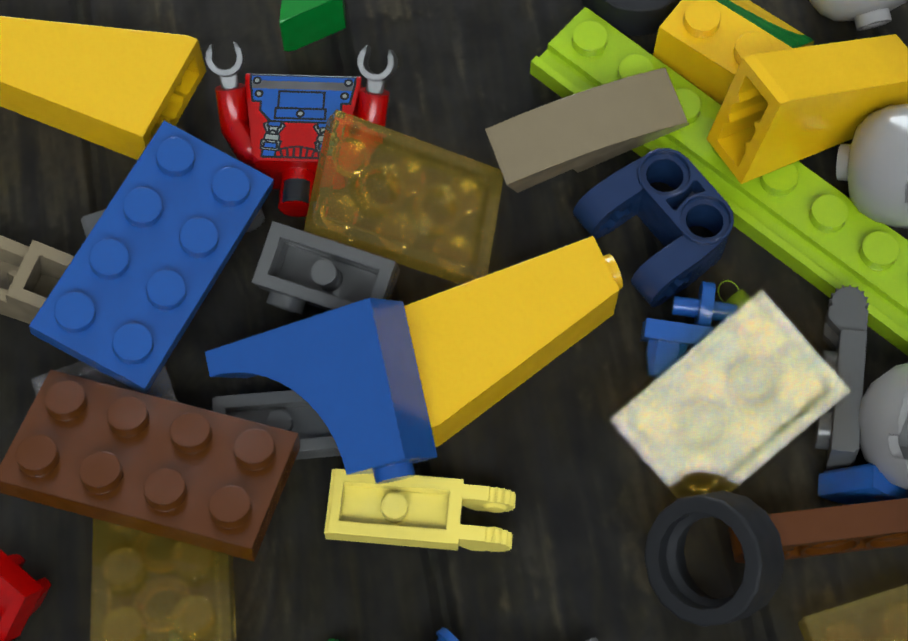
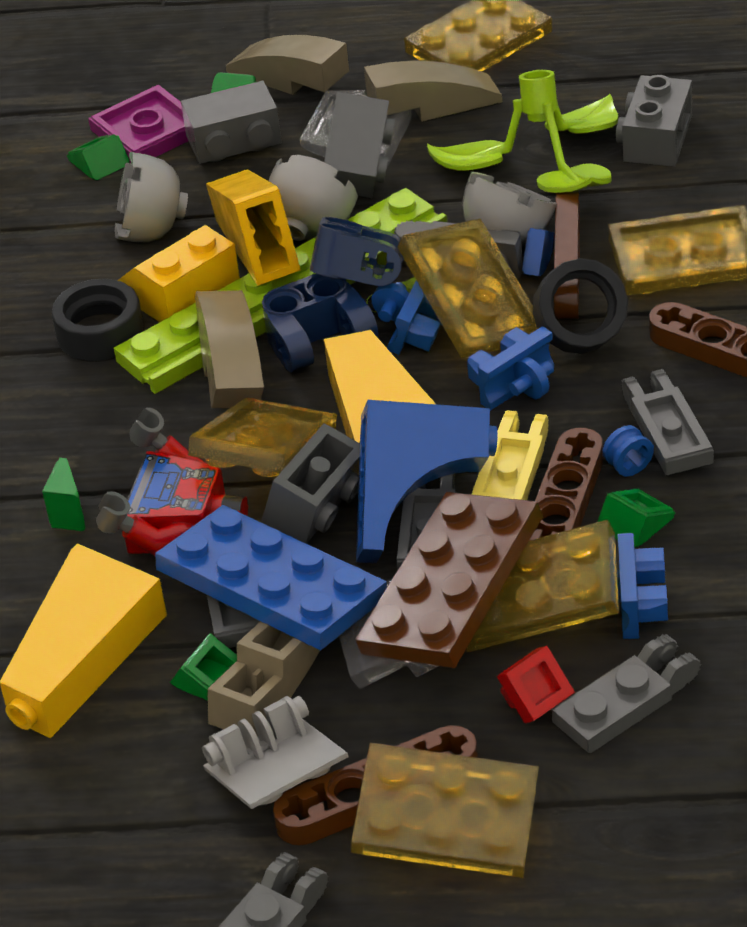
camera: 75 degrees left, 25 degrees down
none -> green slope [170,633,237,700]
none -> dark blue piece [310,217,405,286]
none -> blue hips [467,326,554,411]
none -> reddish brown beam [519,428,603,580]

